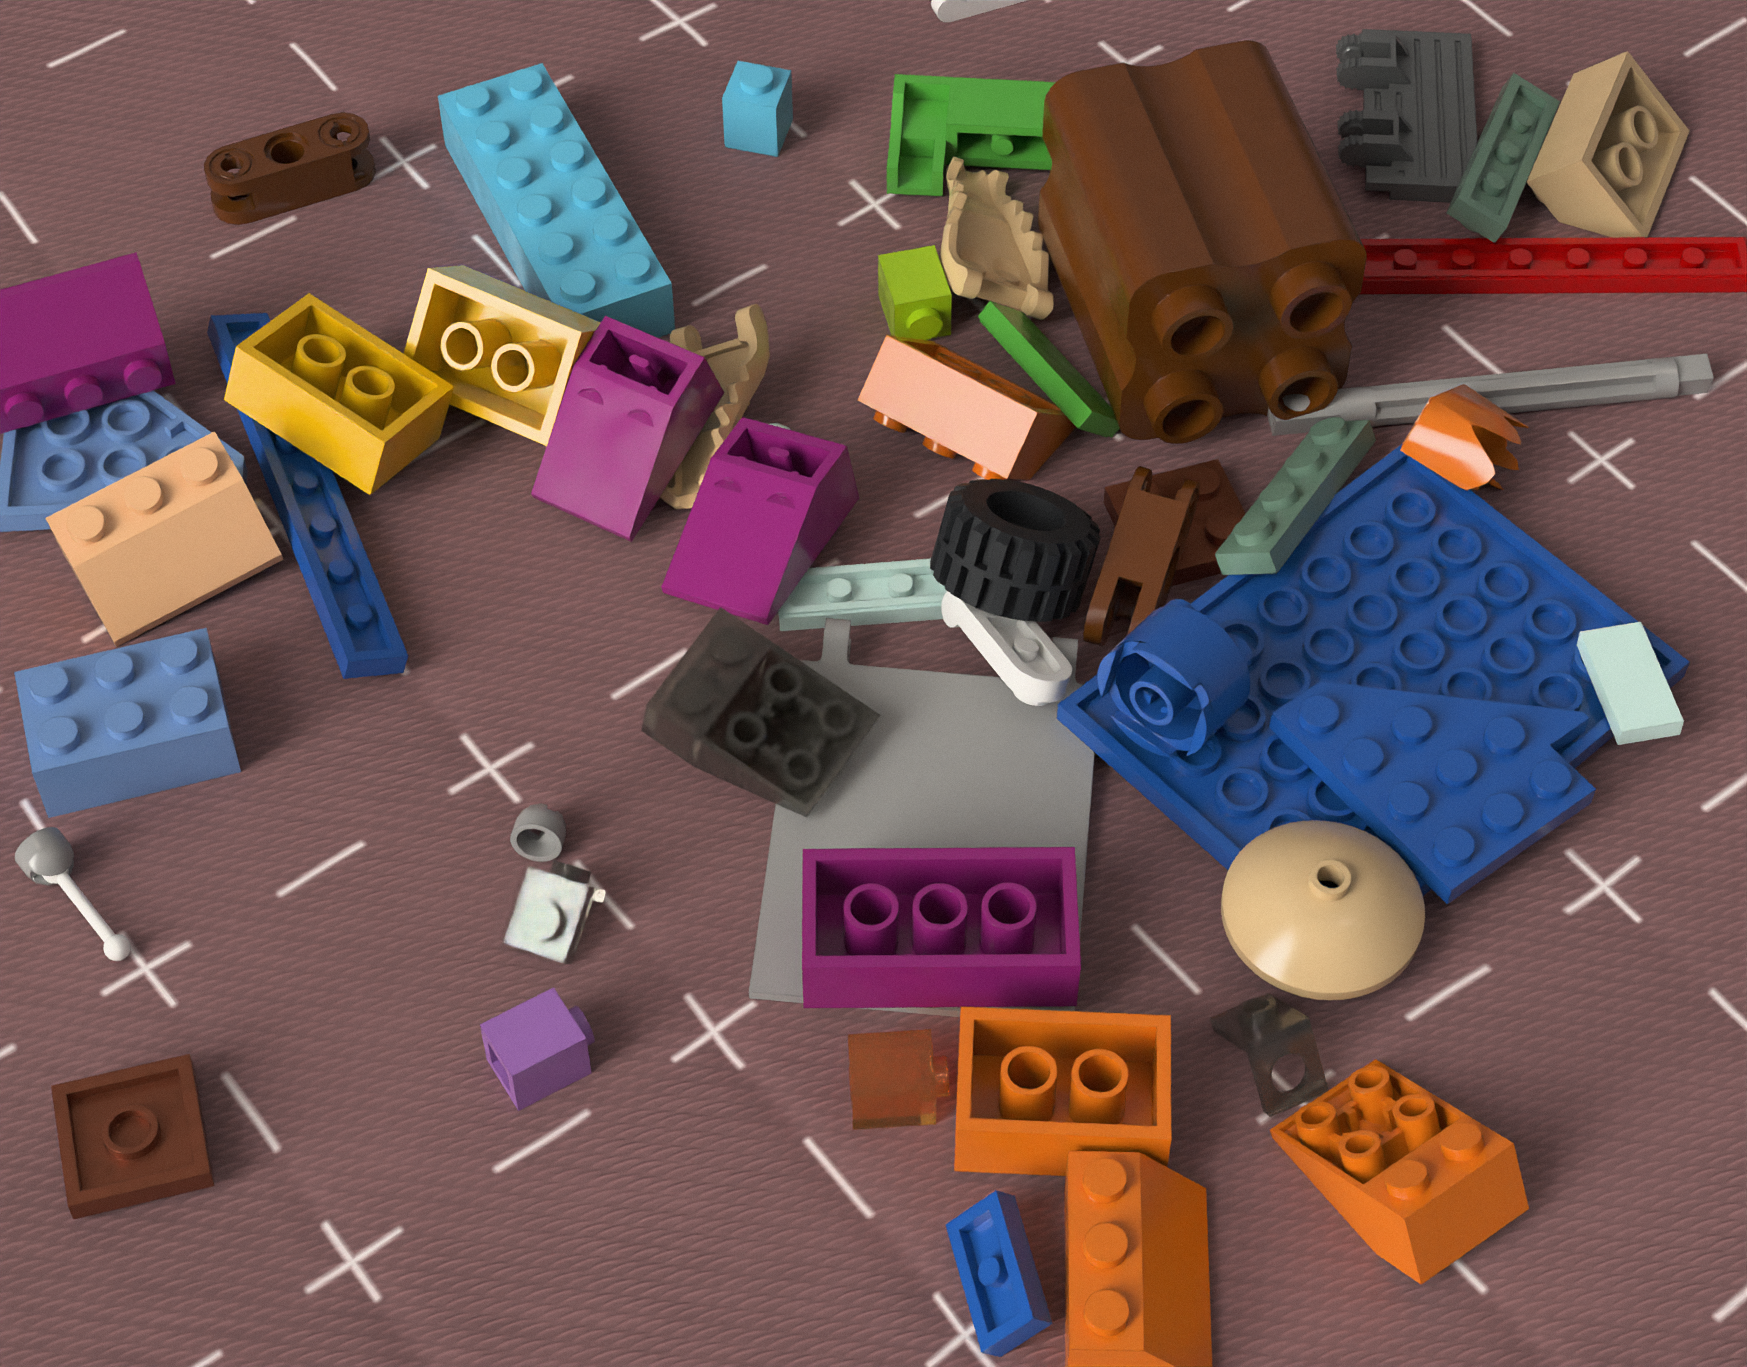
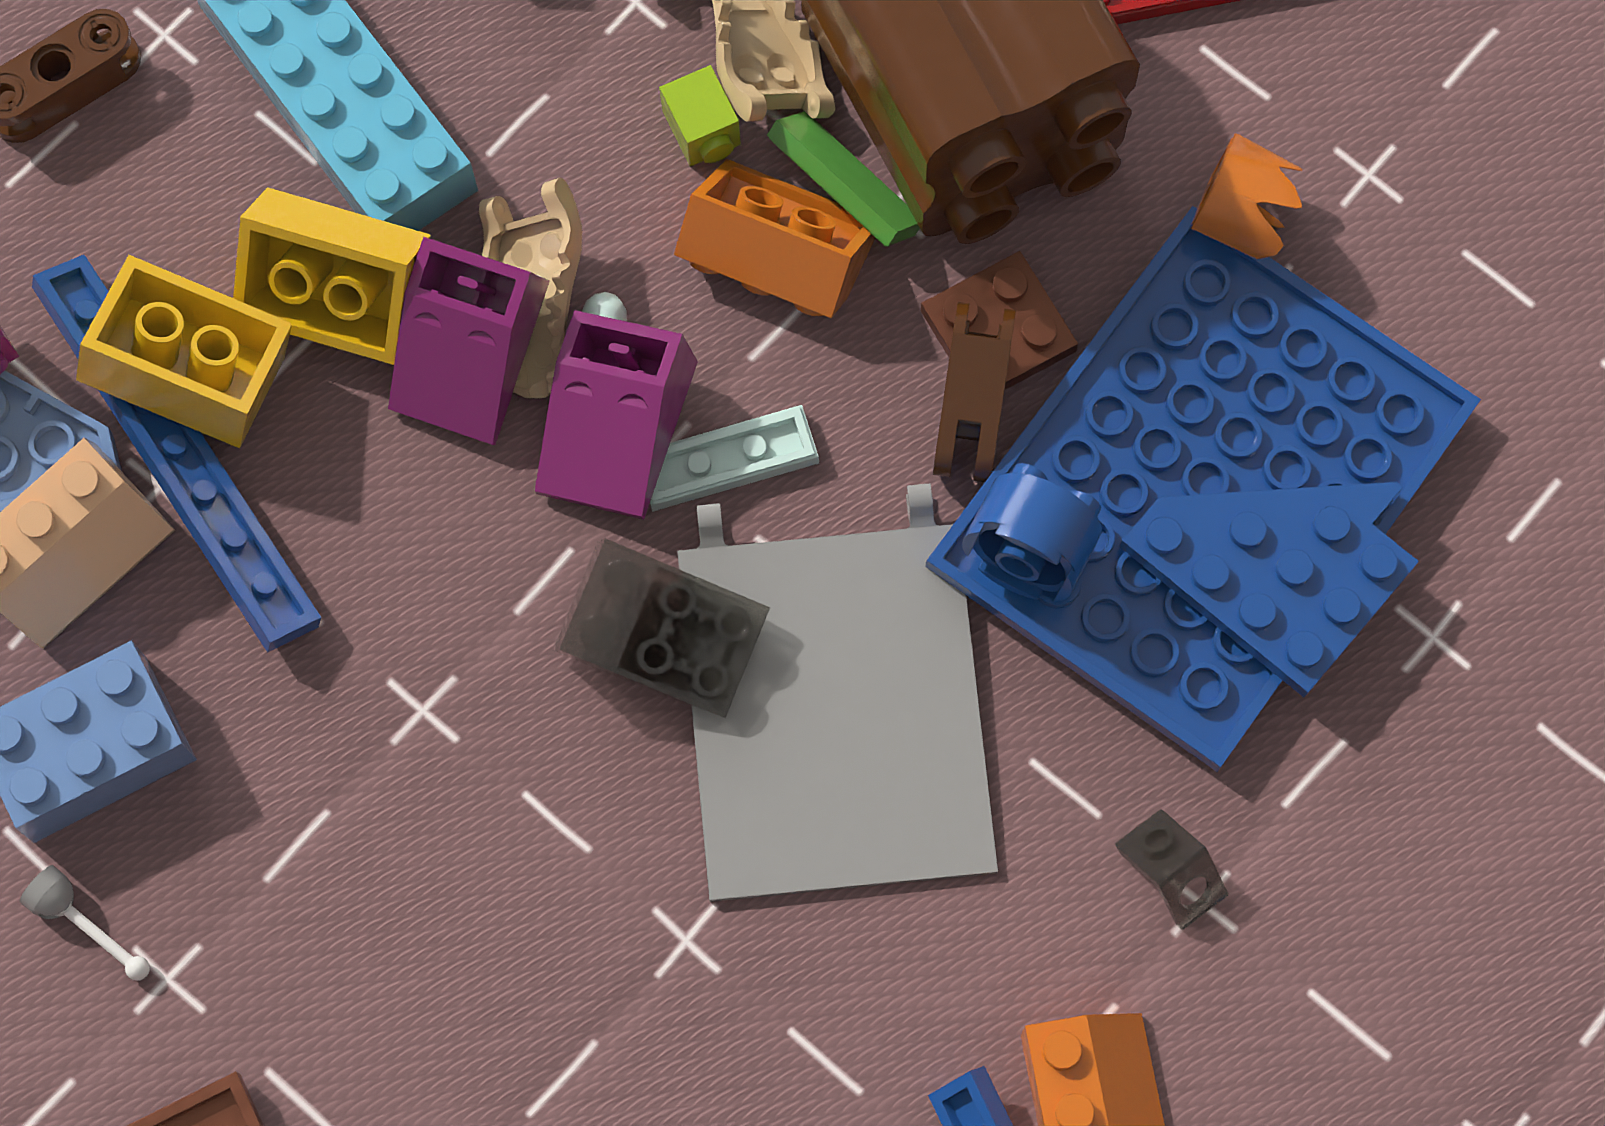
camera: 10 degrees left, 20 degrees up
medium lavender brick [480,987,595,1111] -> none
clear smoke bracket [503,860,606,965] -> none
light grey hinge [510,803,566,862] -> none
magenta brick [802,847,1081,1008] -> none
clear orange brick [848,1029,949,1130] -> none
black tyre [930,479,1101,622] -> none
white plate [941,591,1073,706] -> none
orange brick [954,1007,1172,1176] -> none
sand green plate [1215,417,1376,575] -> none
tan dish [1221,820,1425,1000] -> none
light grey piece [1267,354,1714,436] -> none
orange slope [1270,1059,1529,1285] -> none
light aqua tile [1576,622,1684,745] -> none

